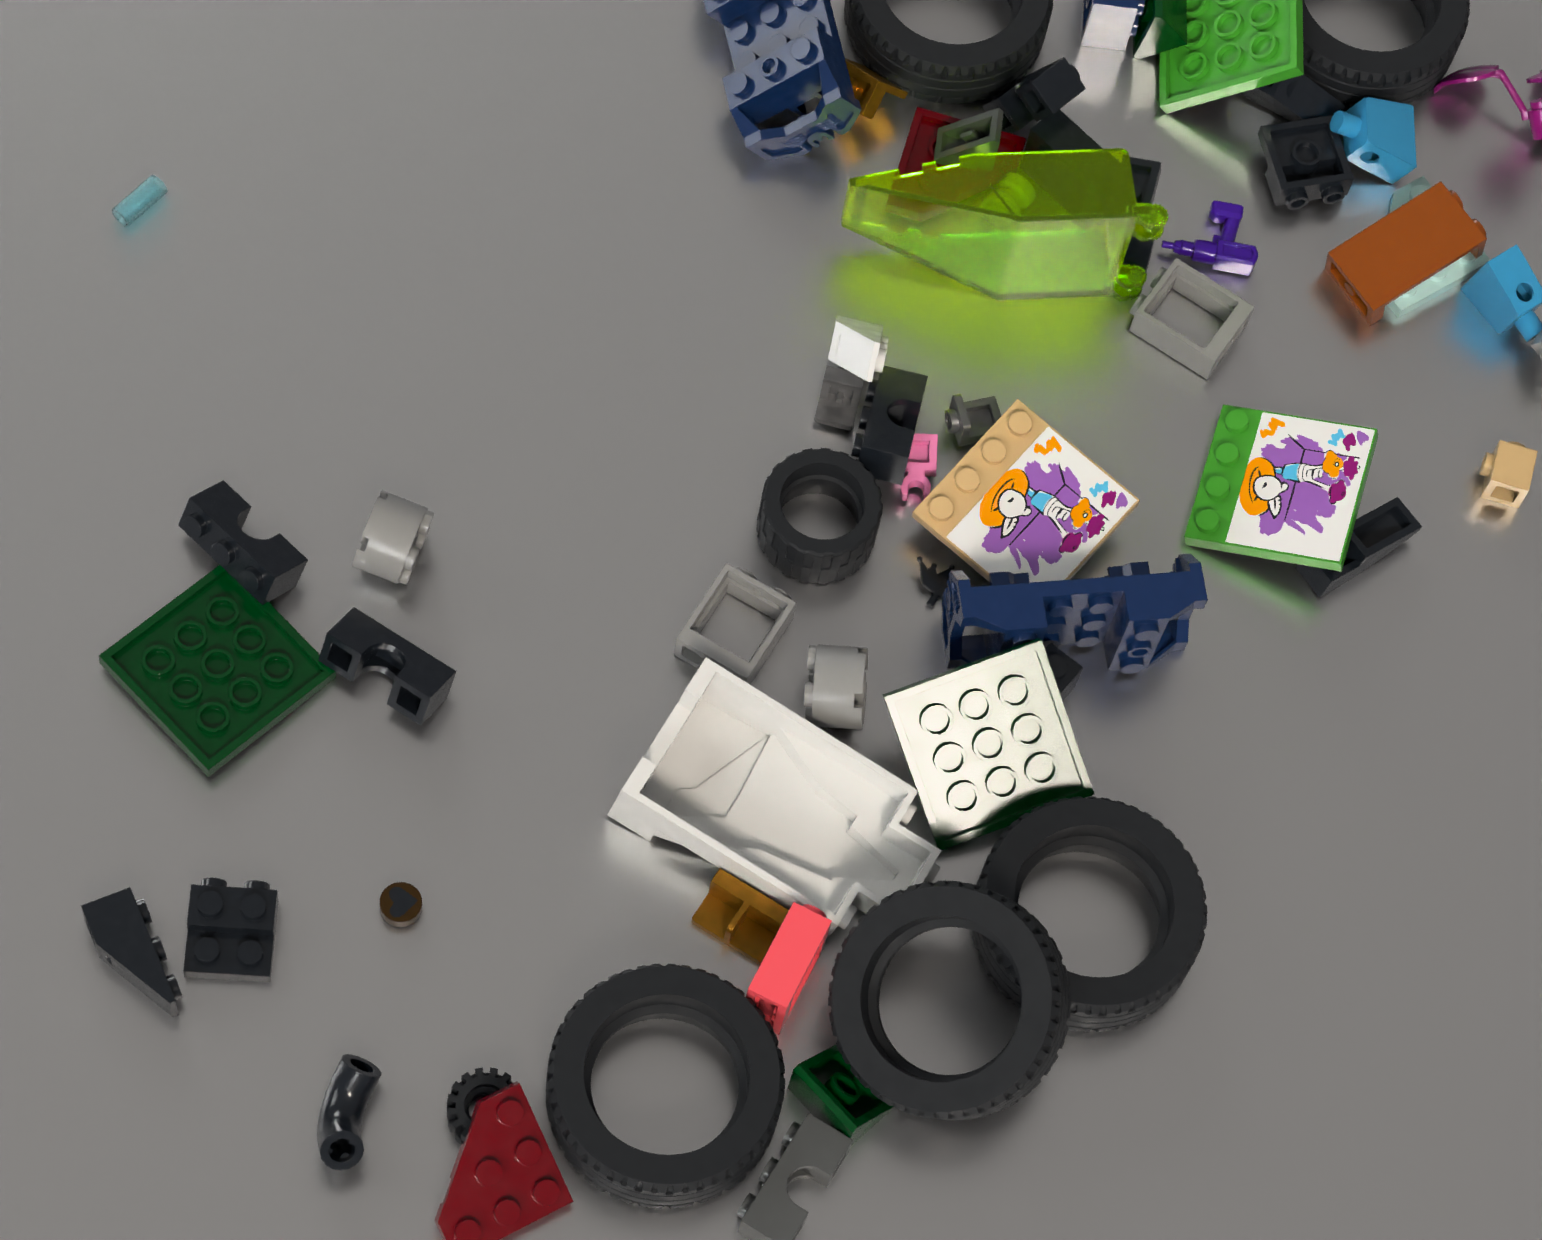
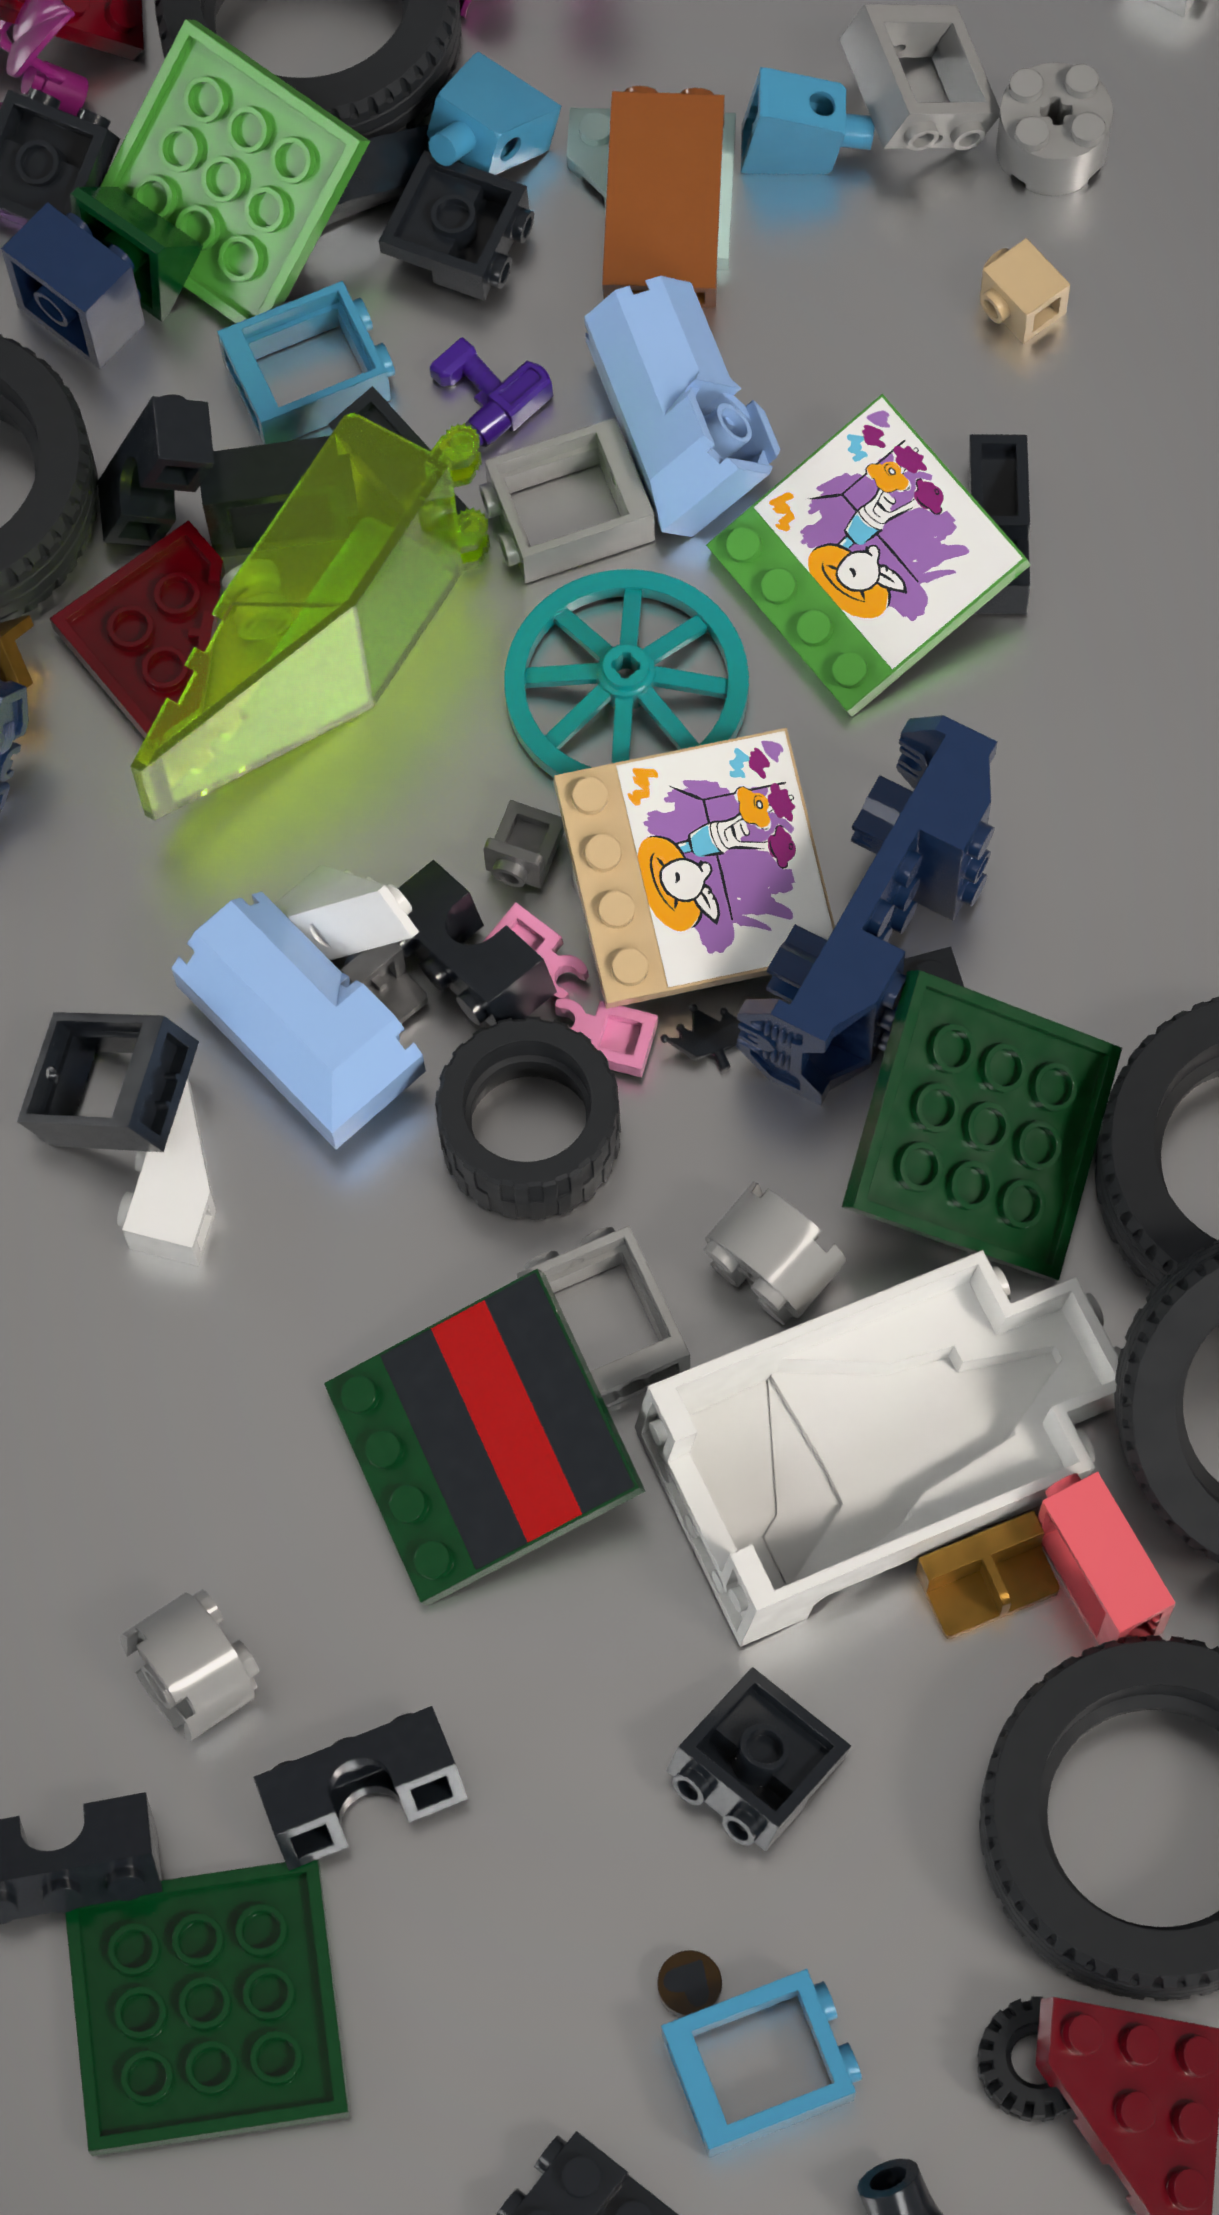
camera: 40 degrees left, 5 degrees up
dark grey slope [934,108,1004,173] -> none
none -> black window [17,1012,199,1152]
none -> white slope [117,1078,216,1267]
none -> light blue brick [171,891,426,1149]
none -> dark azure window [217,281,395,444]
none -> plate [324,1269,645,1605]
none -> teal wheel [504,569,749,778]
none -> bright pink plate [555,999,658,1078]
none -> light blue brick [584,276,780,537]
none -> dark azure window [661,1969,862,2158]
none -> black plate [667,1667,851,1851]

